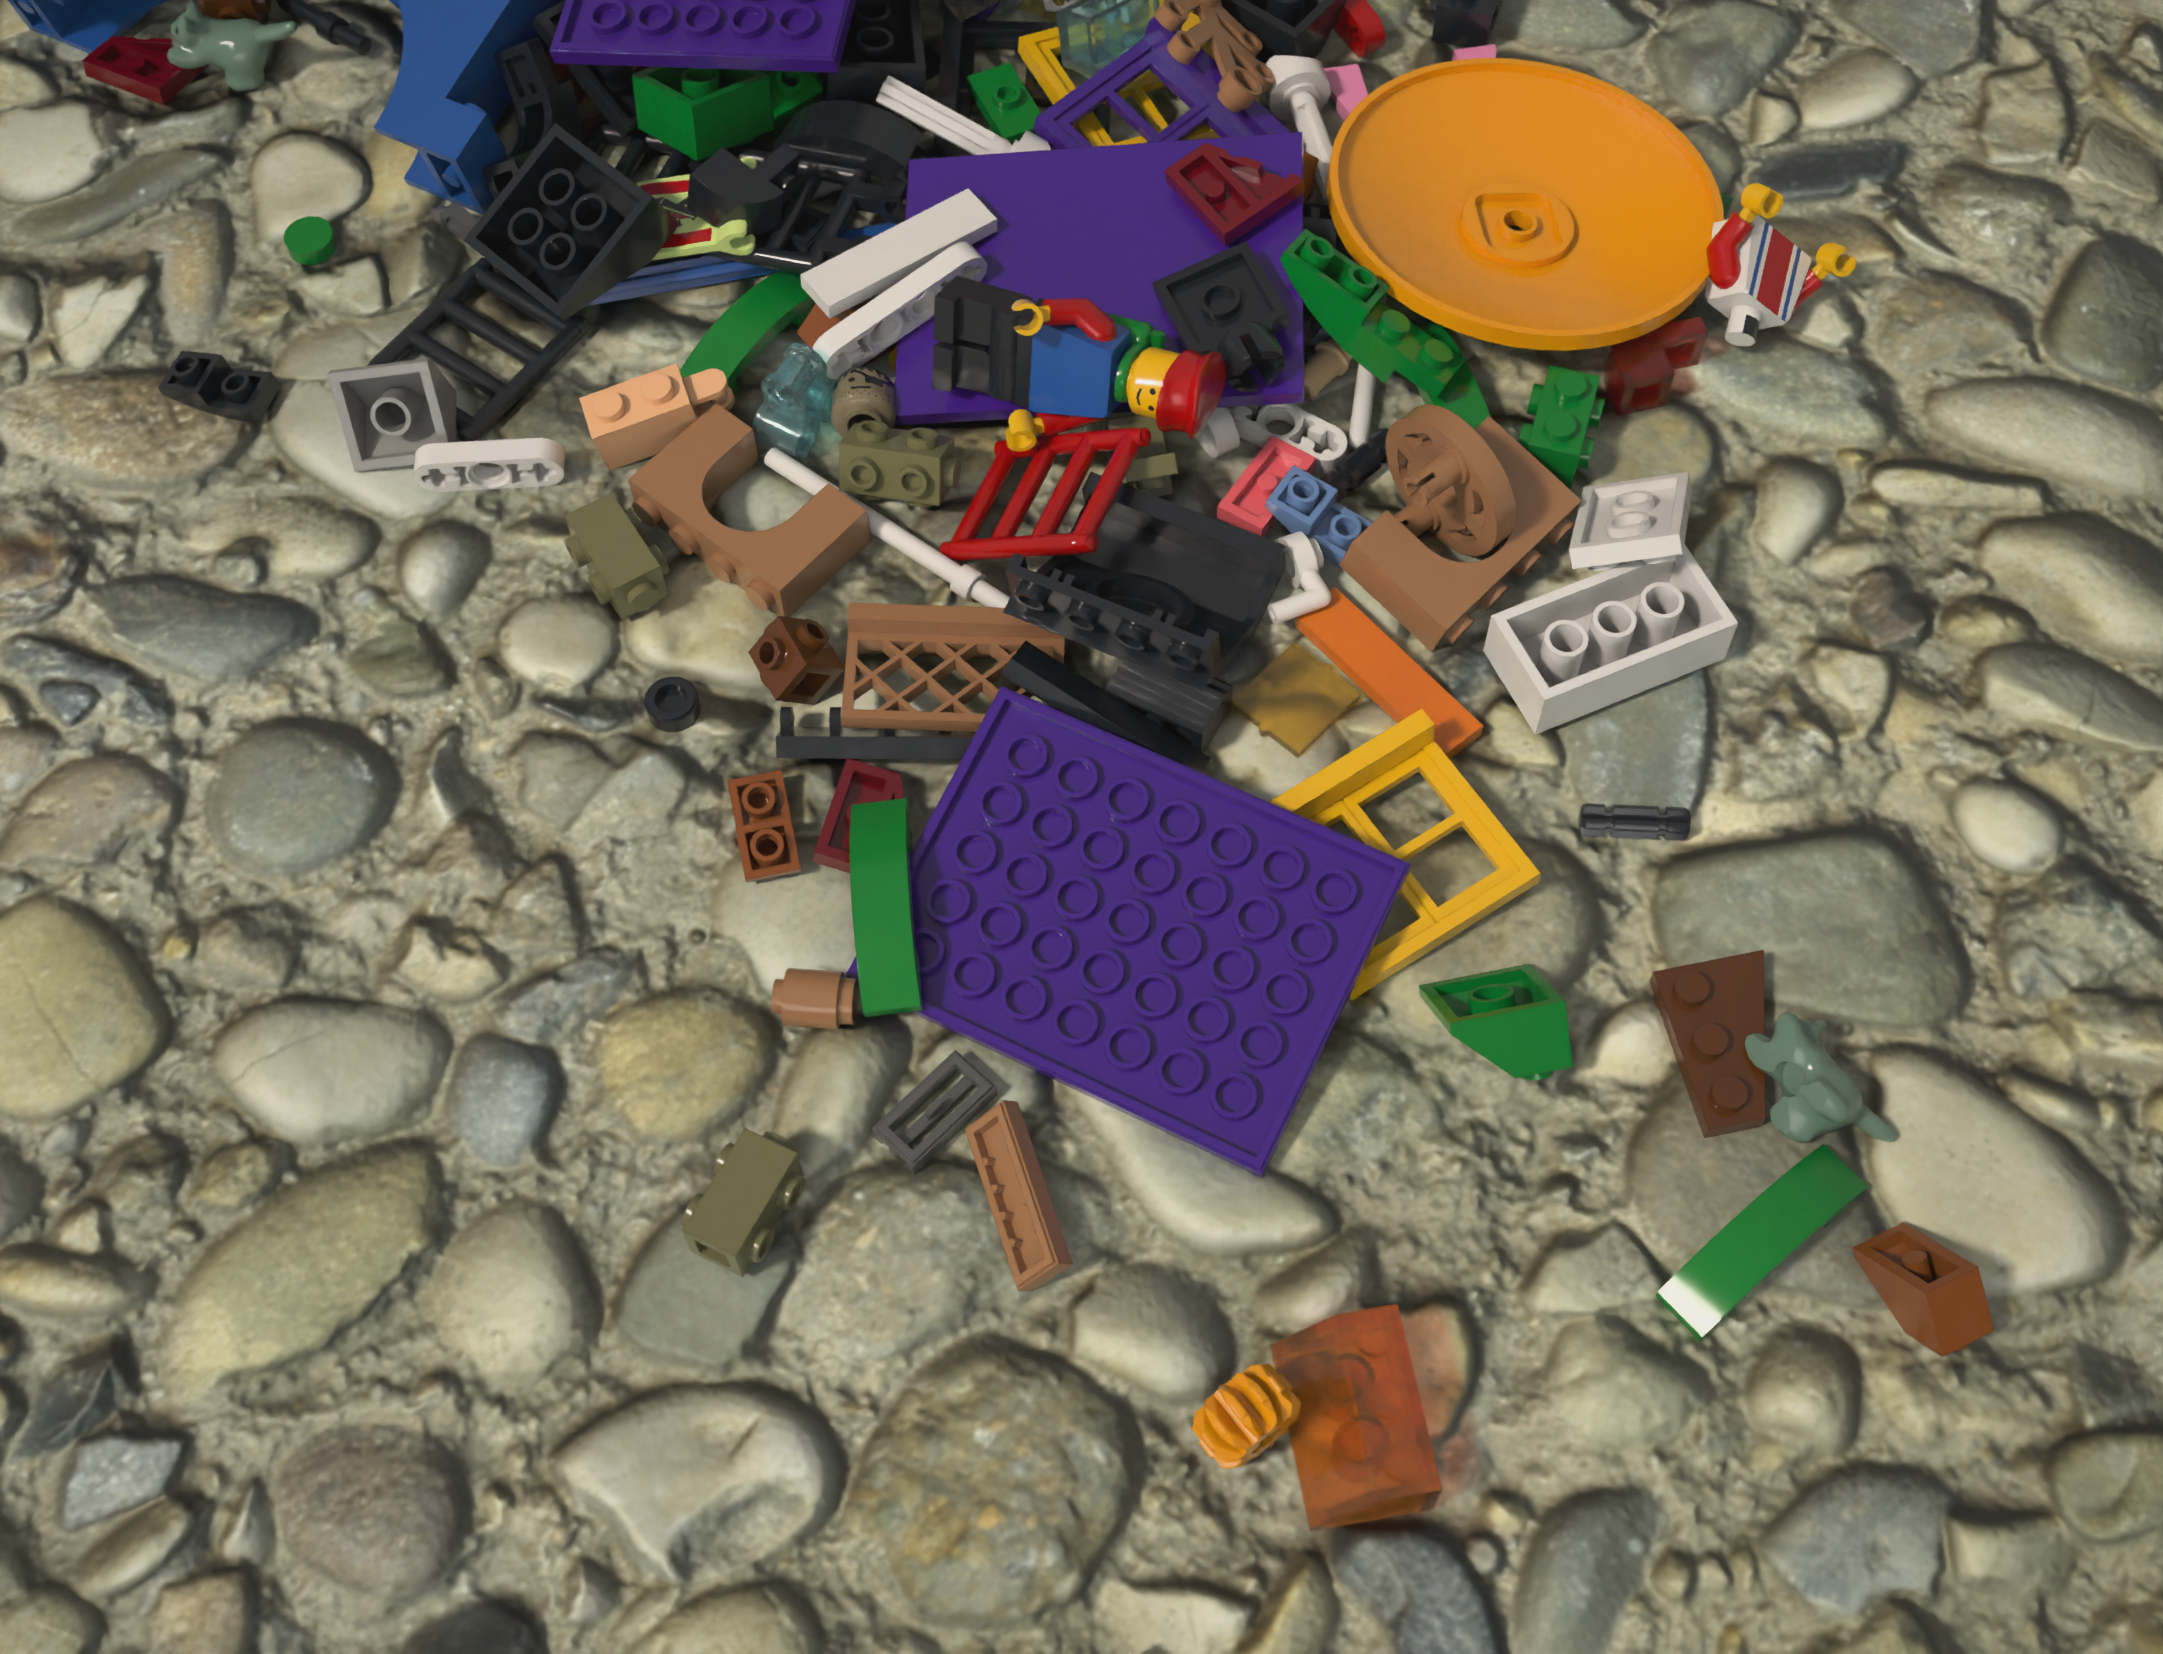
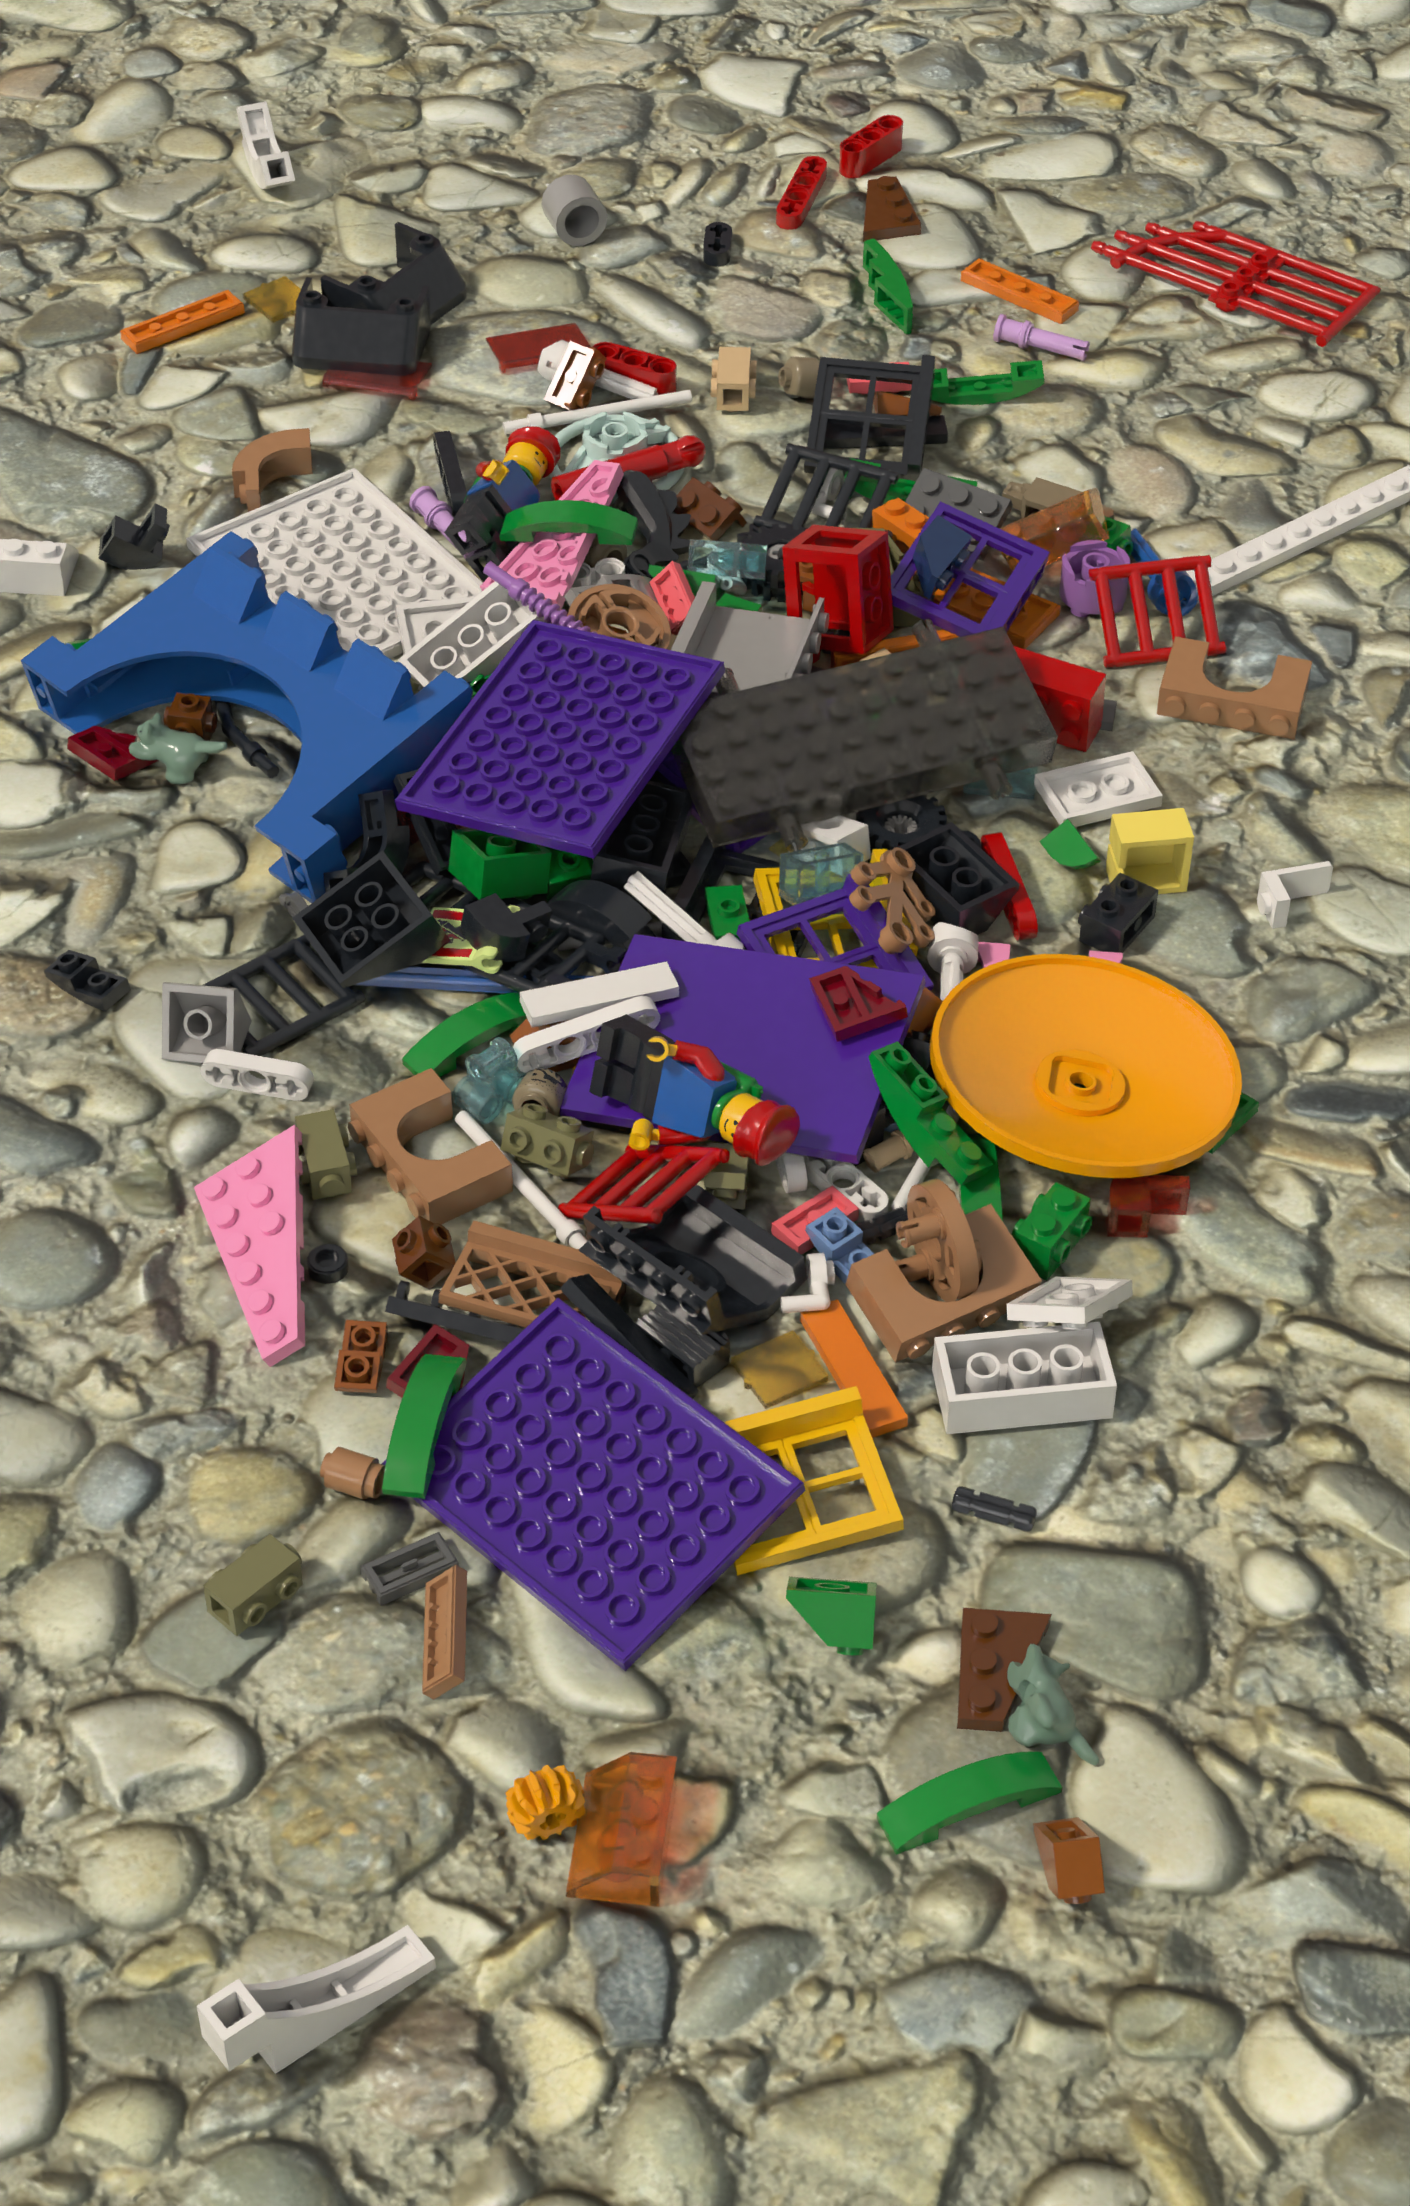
camera: 15 degrees right, 15 degrees down
green tile [284,216,337,265] -> none
light nougat brick [579,363,735,471] -> none
black plate [1152,241,1290,392] -> none
torso [1705,183,1857,347] -> none
none -> bright pink wing [194,1125,305,1367]

